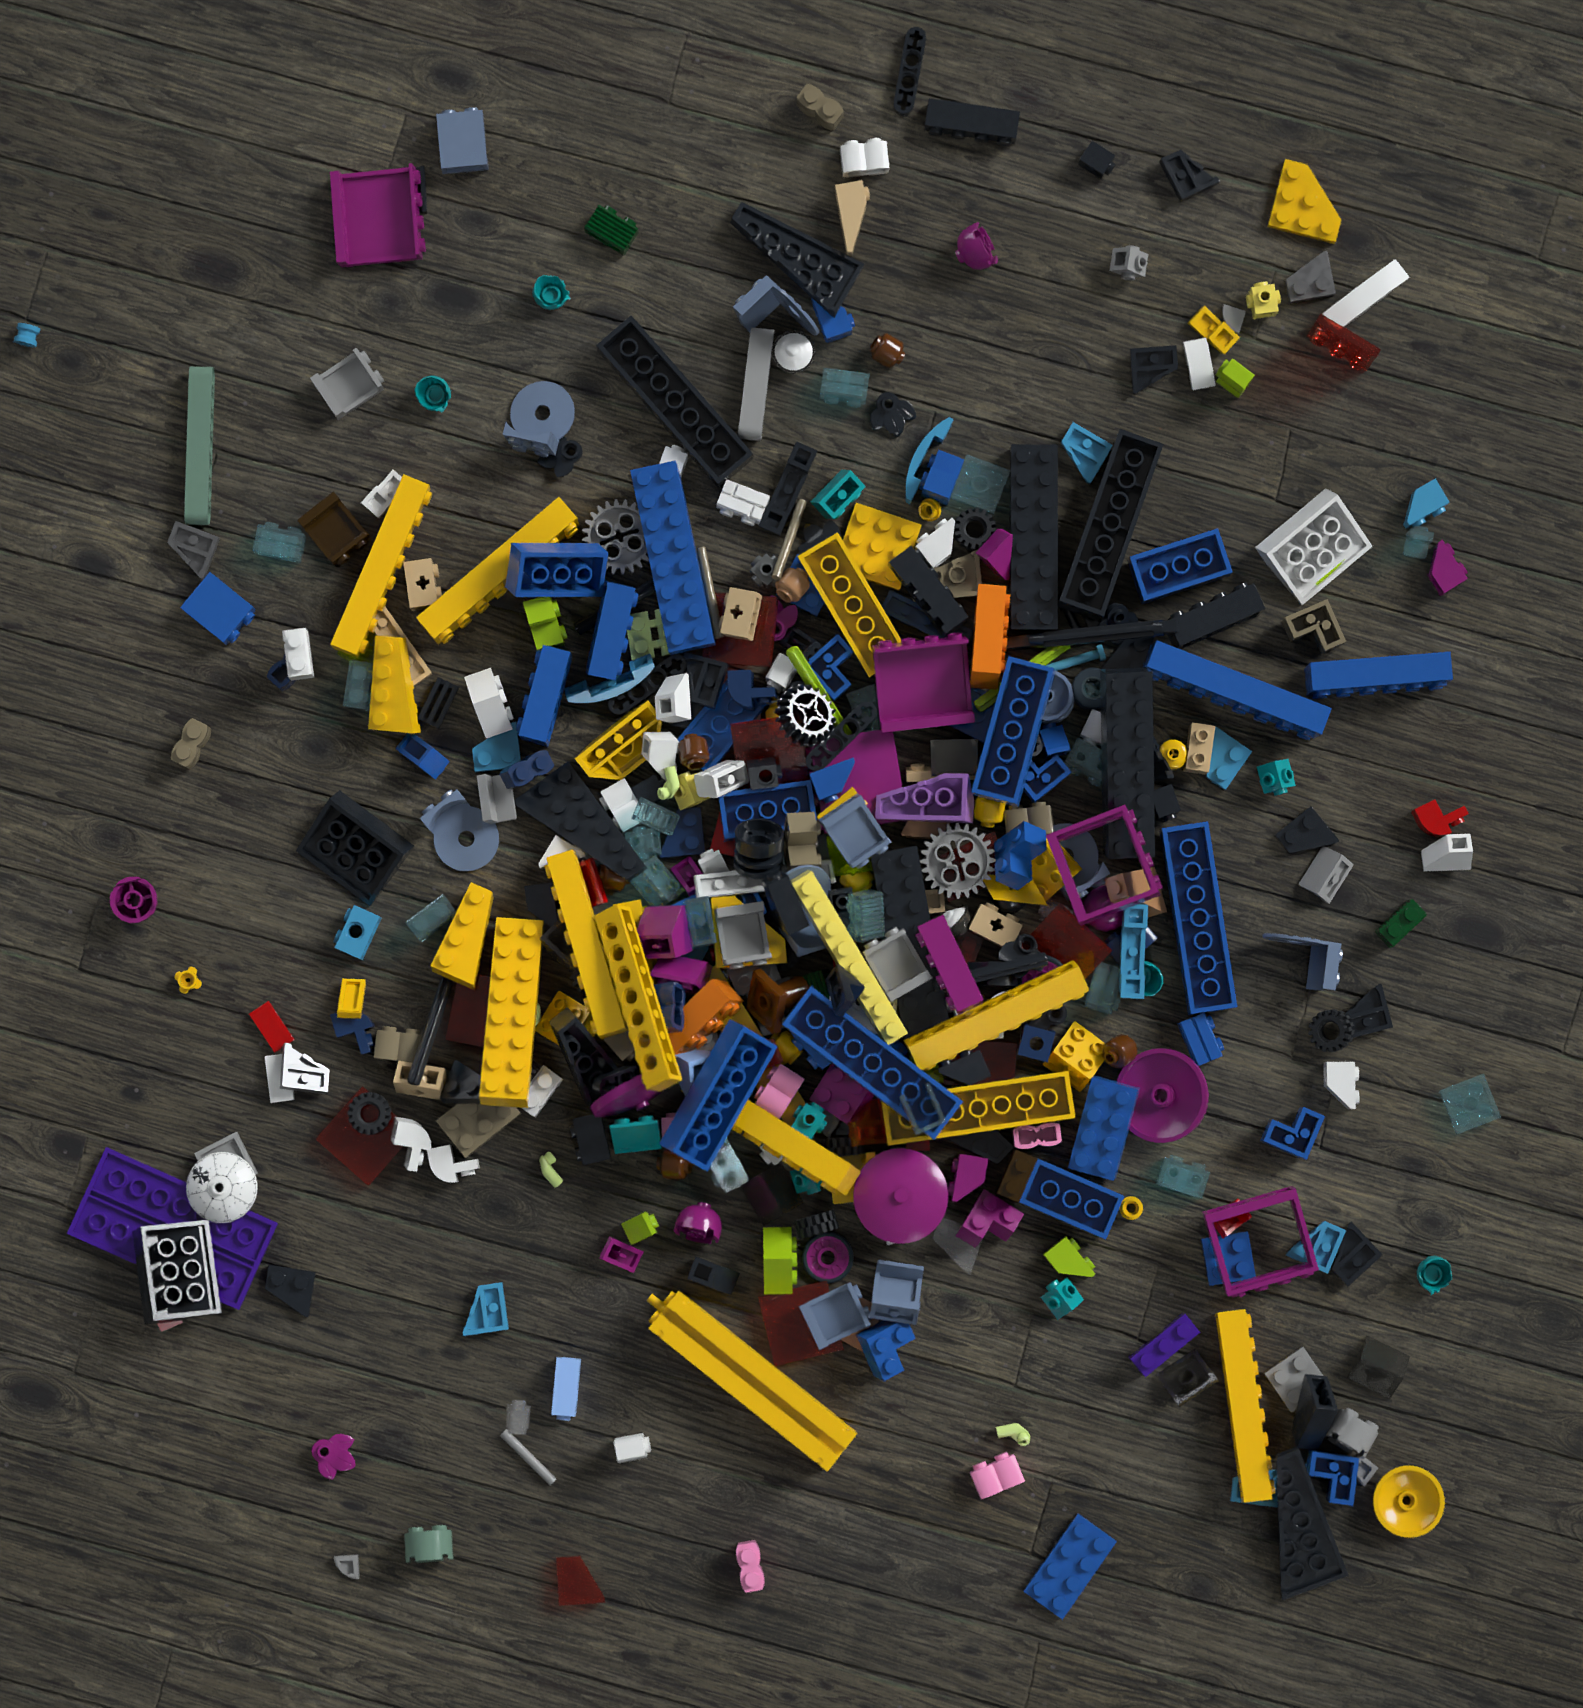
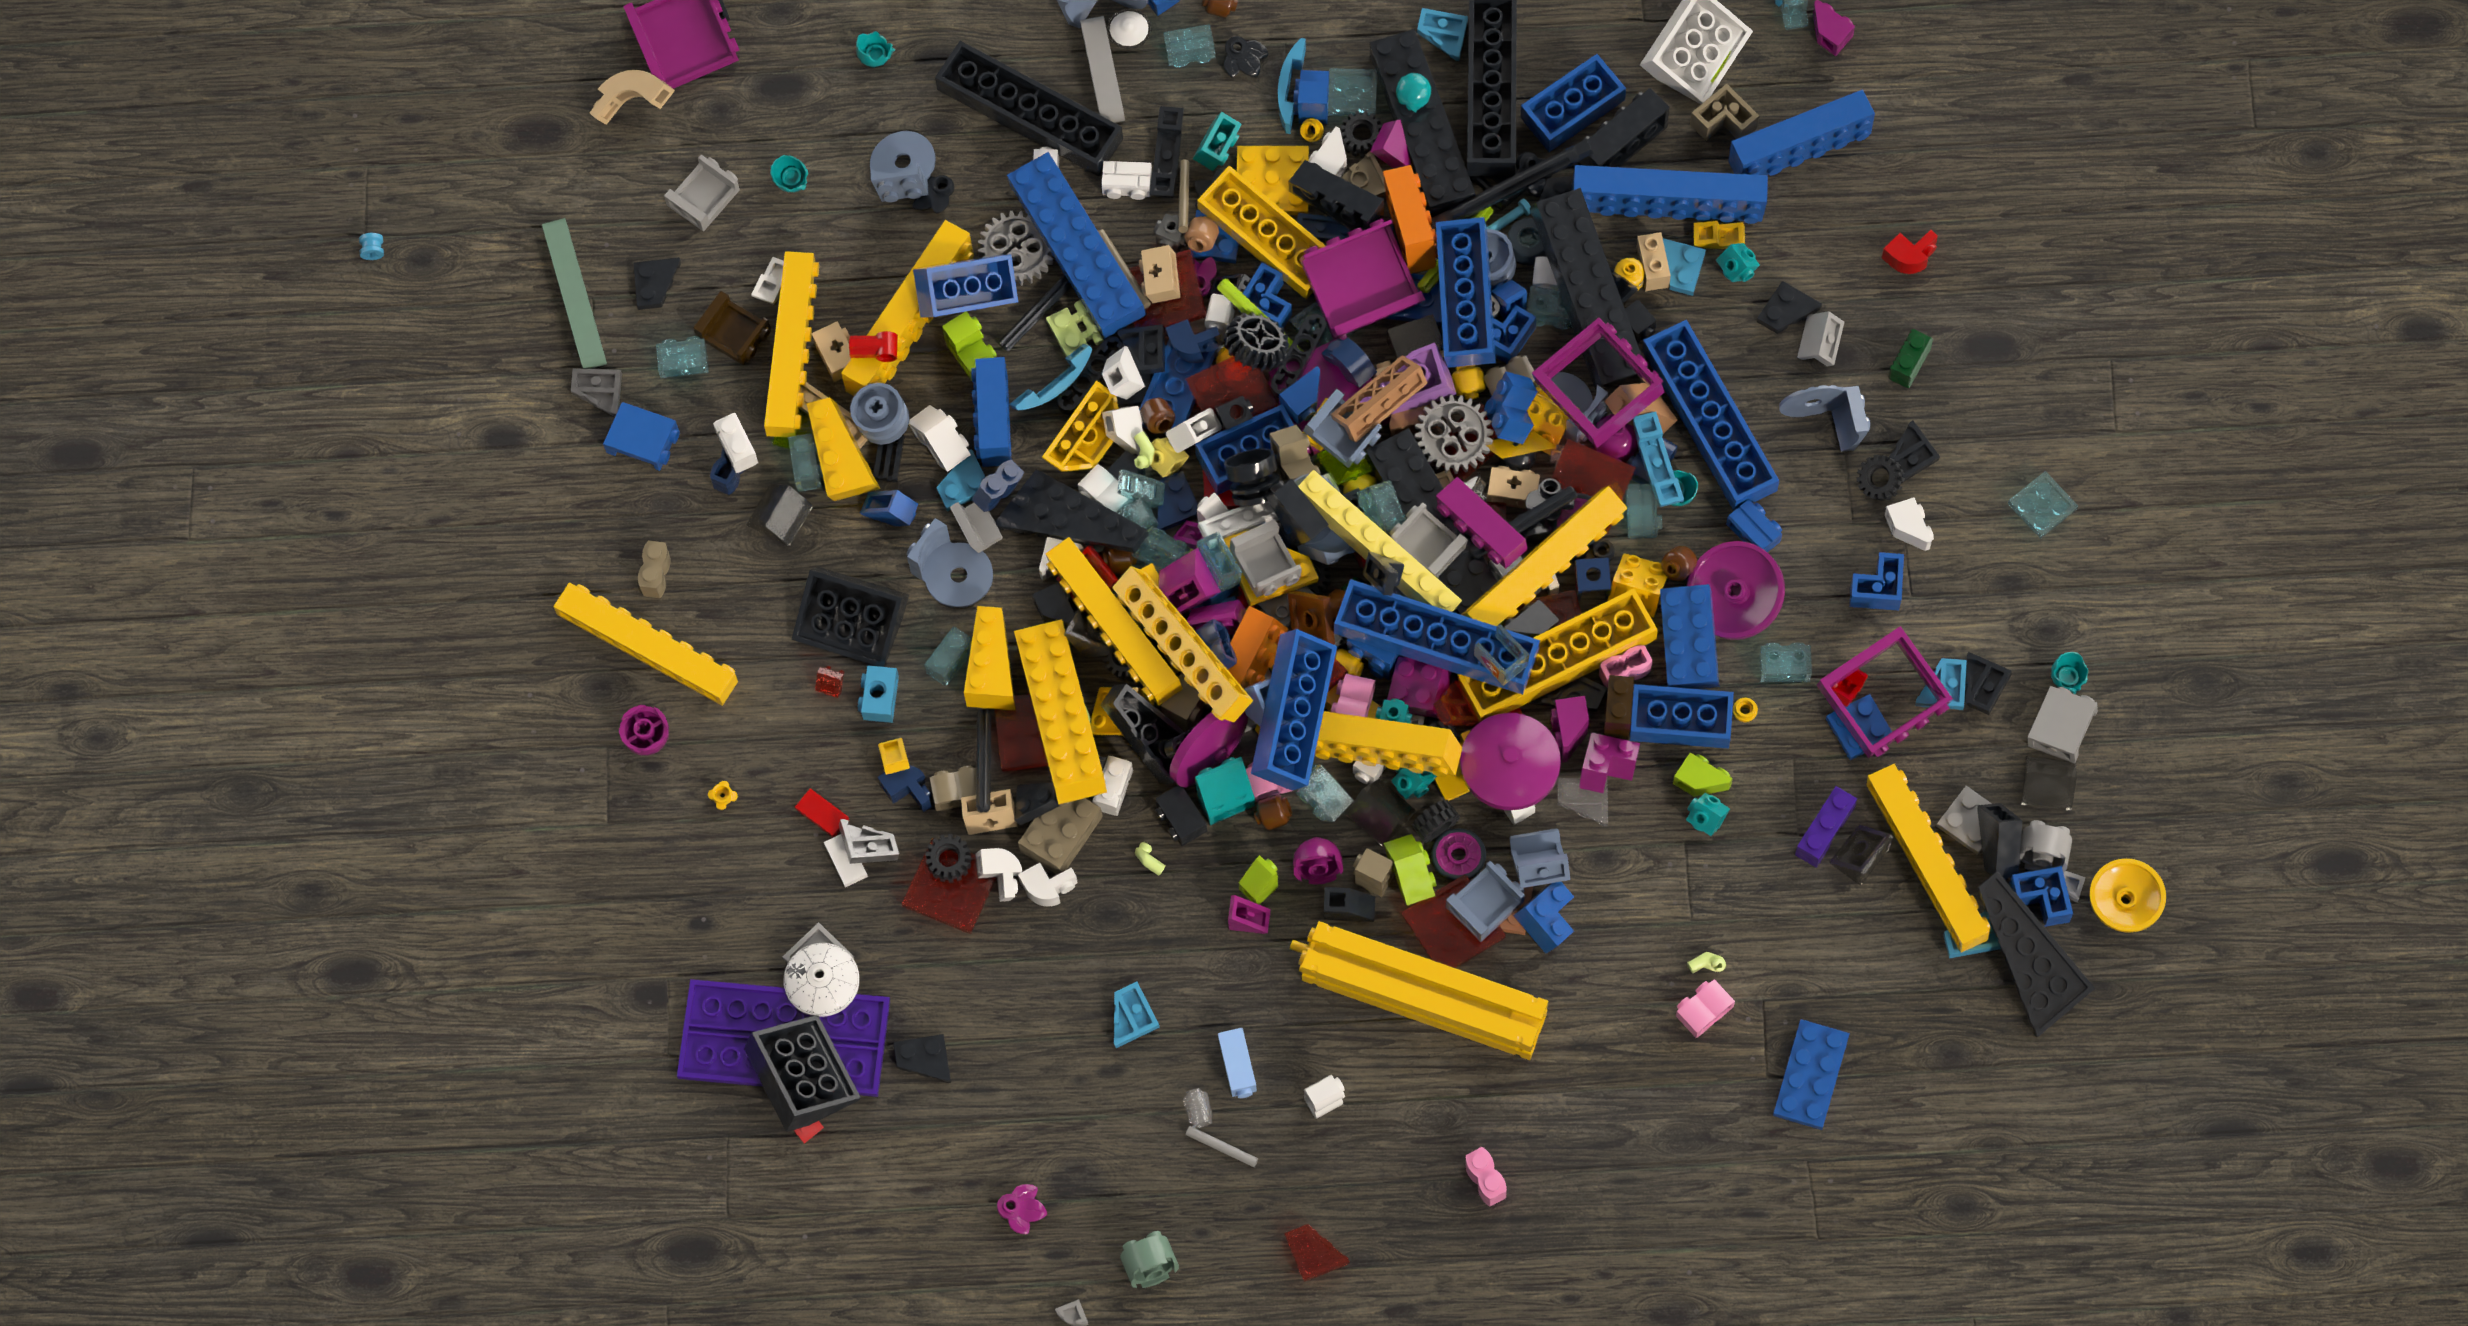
camera: 10 degrees left, 15 degrees down
blue brick [585,581,638,680] -> none
white slope [1421,834,1473,871] -> none
none -> yellow brick [553,583,738,706]
none -> tan arch [590,70,675,125]
none -> black wing [634,257,681,310]
none -> clear smoke slope [747,484,813,547]
none -> clear red tile [815,666,844,698]
none -> red piece [849,331,898,362]
none -> sand blue wheel [850,383,910,445]
none -> dark blue brick [1321,338,1377,388]
none -> medium nougat fence [1330,355,1427,443]
none -> dark tan brick [1353,848,1394,897]
none -> teal hair [1396,72,1431,112]
none -> yellow slope [1694,221,1745,249]
none -> light grey panel [2028,686,2098,763]

